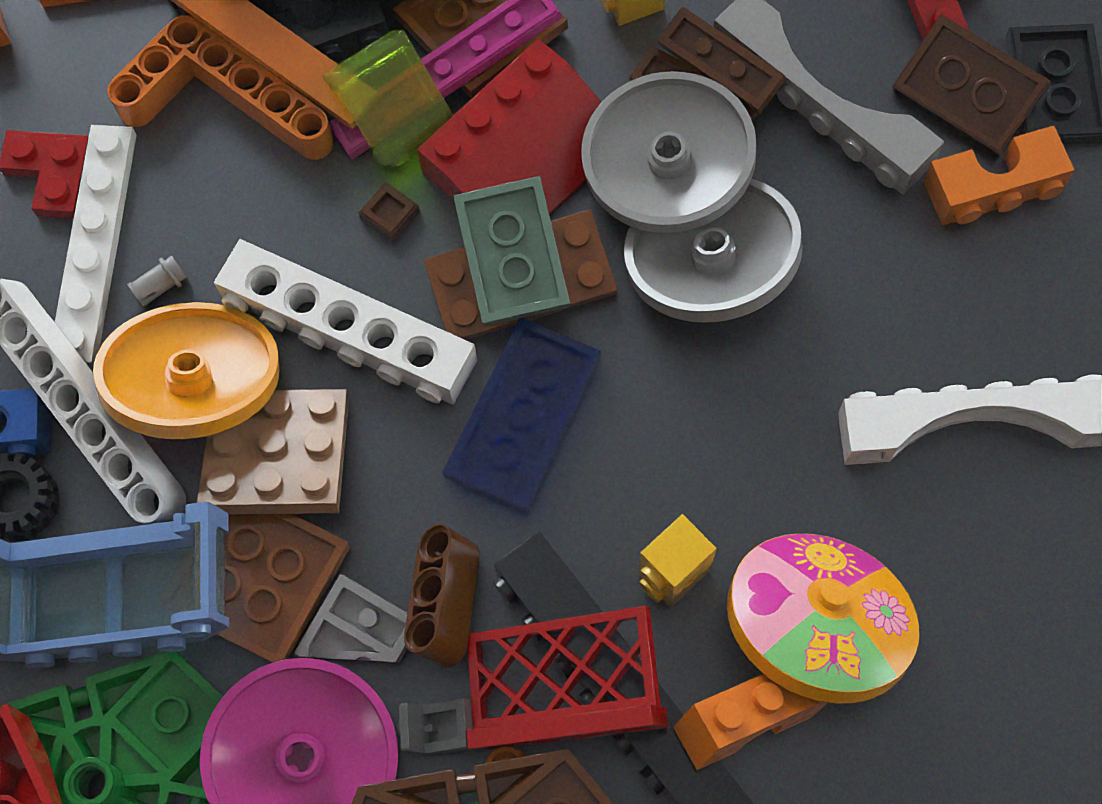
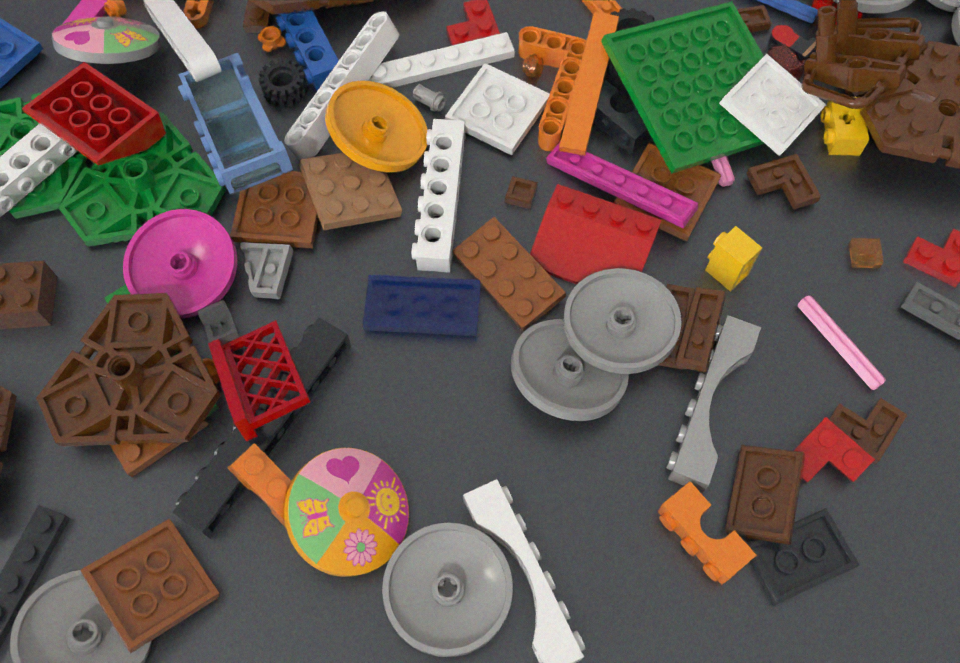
camera: 65 degrees right, 5 degrees down
clear neon green panel [322,30,453,168] -> none
reddish brown beam [404,524,480,669] -> none
sand green plate [453,176,570,327] -> none
yellow brick [639,514,717,608] -> none
none -> light grey dish [382,523,513,657]
none -> white plate [445,63,550,155]
none -> clear orange plate [522,54,544,79]

